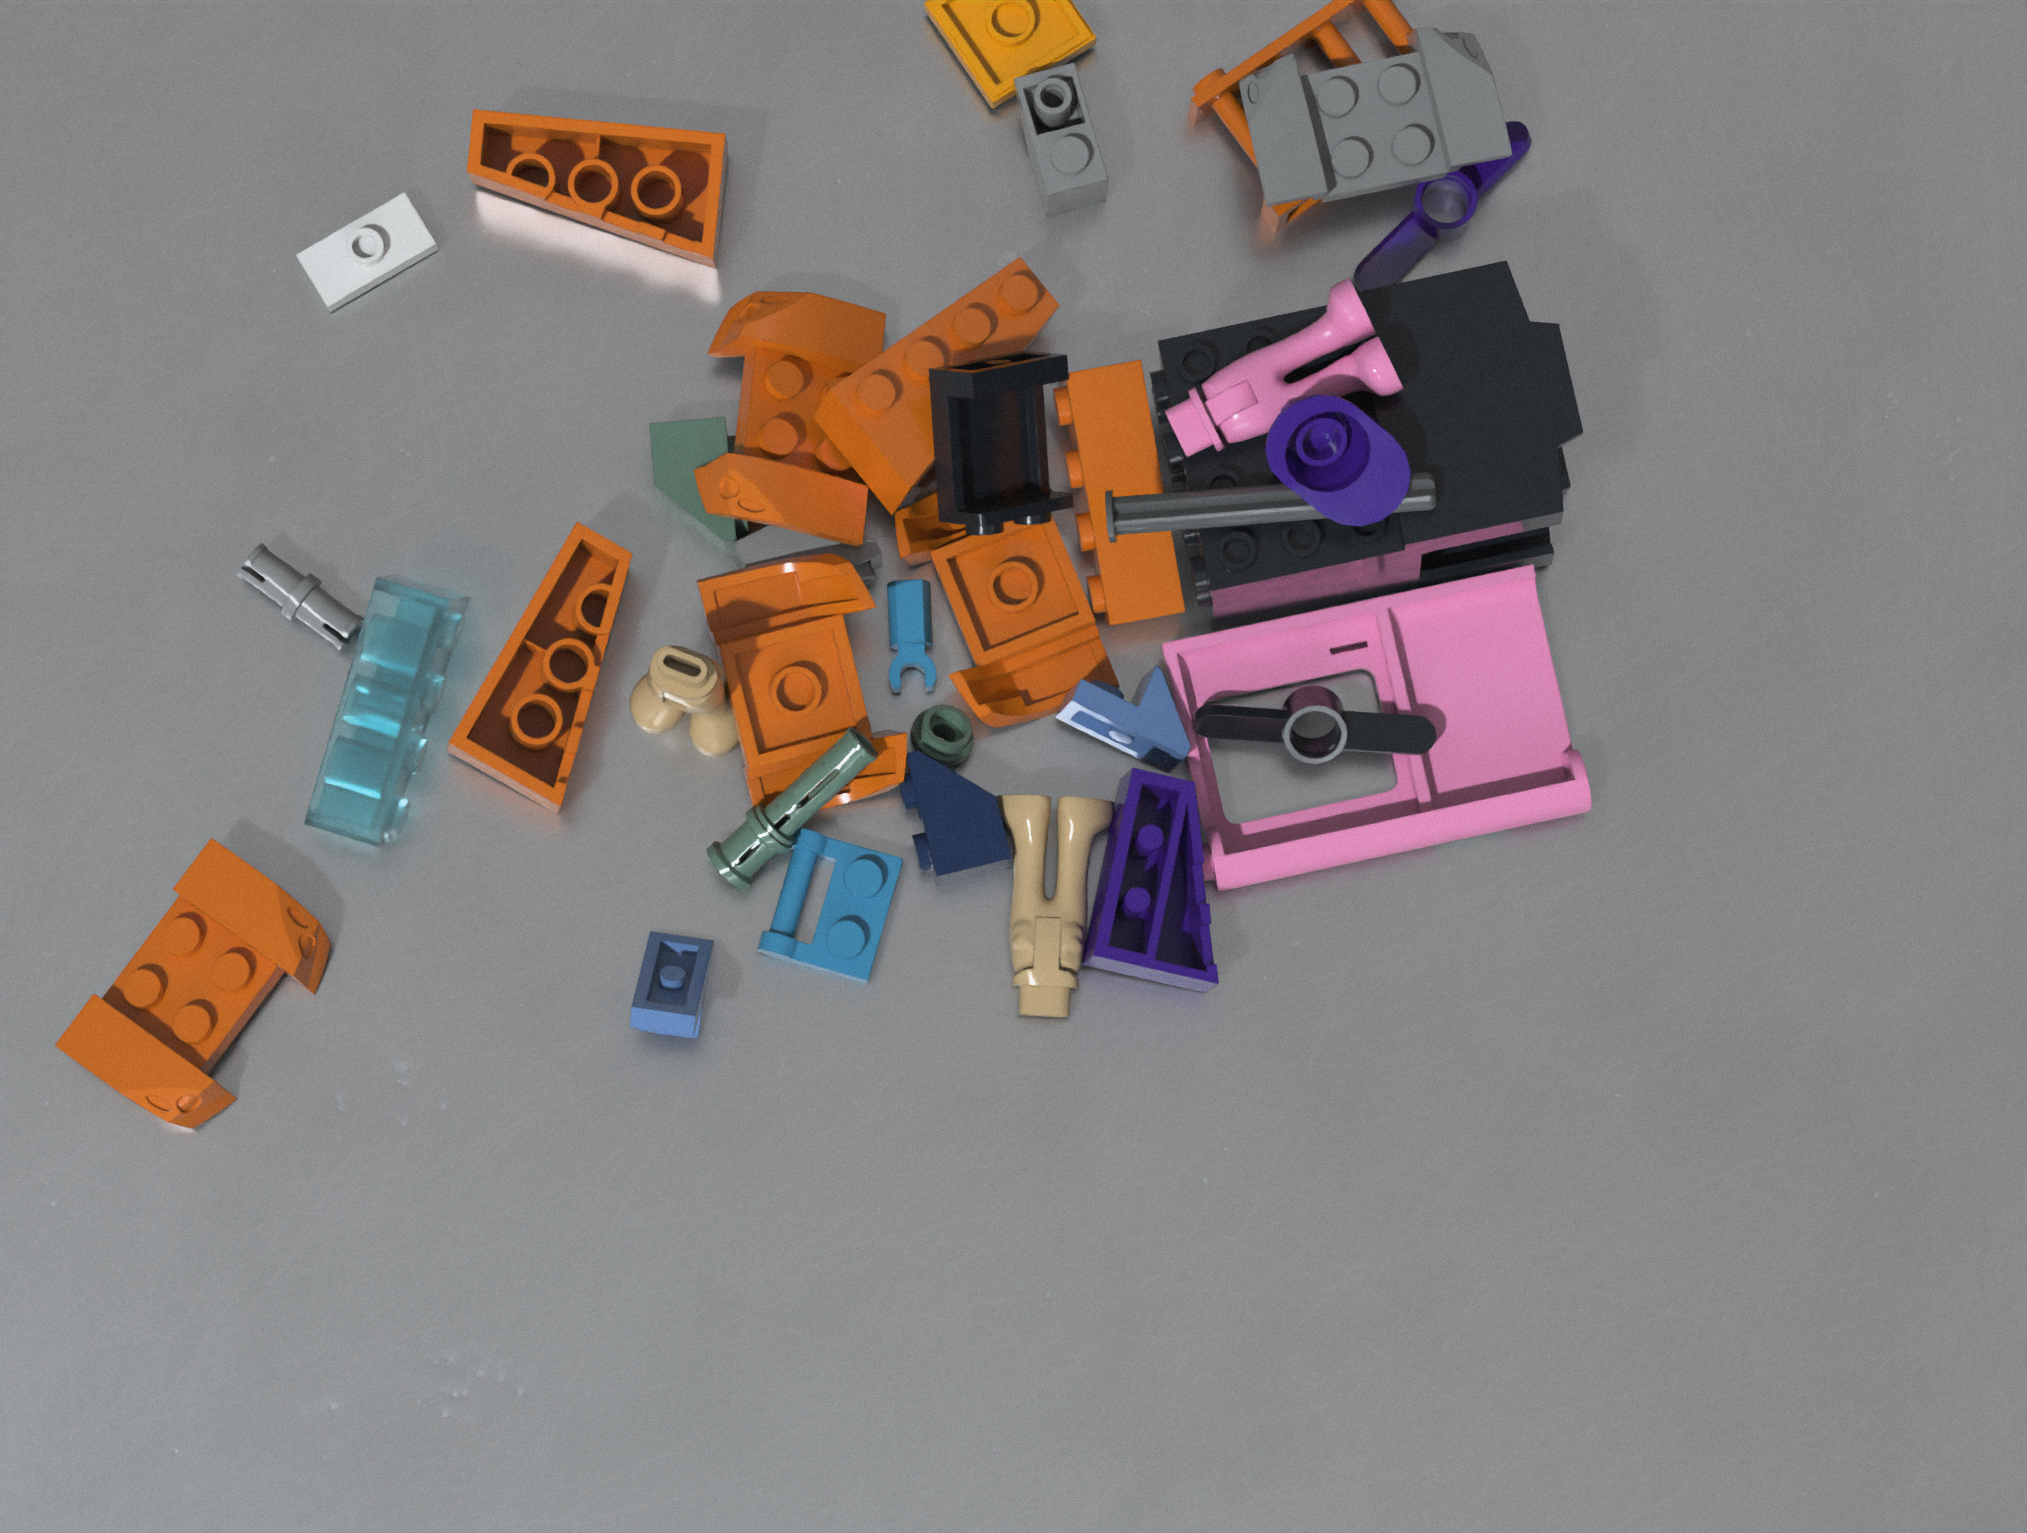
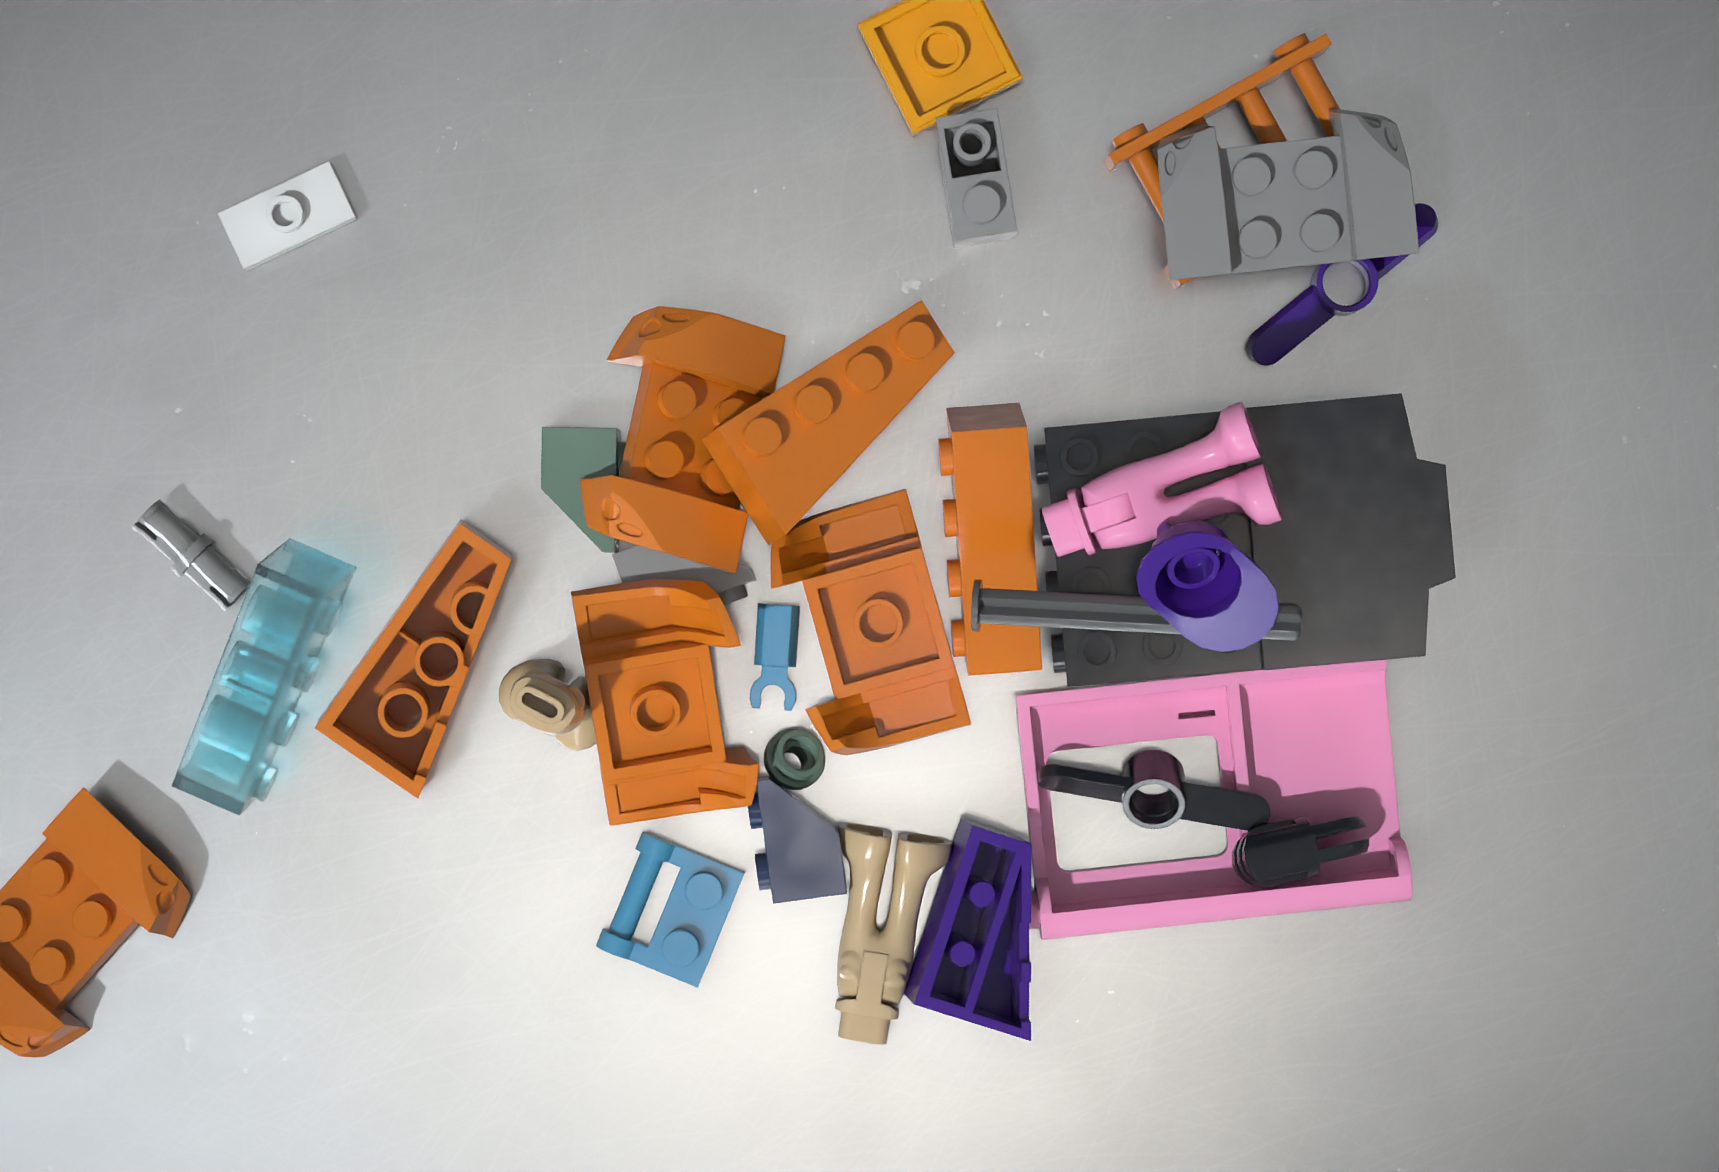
camera: 15 degrees right, 10 degrees up
orange wedge [467,109,728,269] -> none
medium blue slope [629,931,714,1038] -> none
sand green pin [707,727,879,891] -> none
black panel [929,350,1074,535] -> none
medium blue slope [1055,665,1191,773] -> none
none -> black arm [1232,816,1369,887]

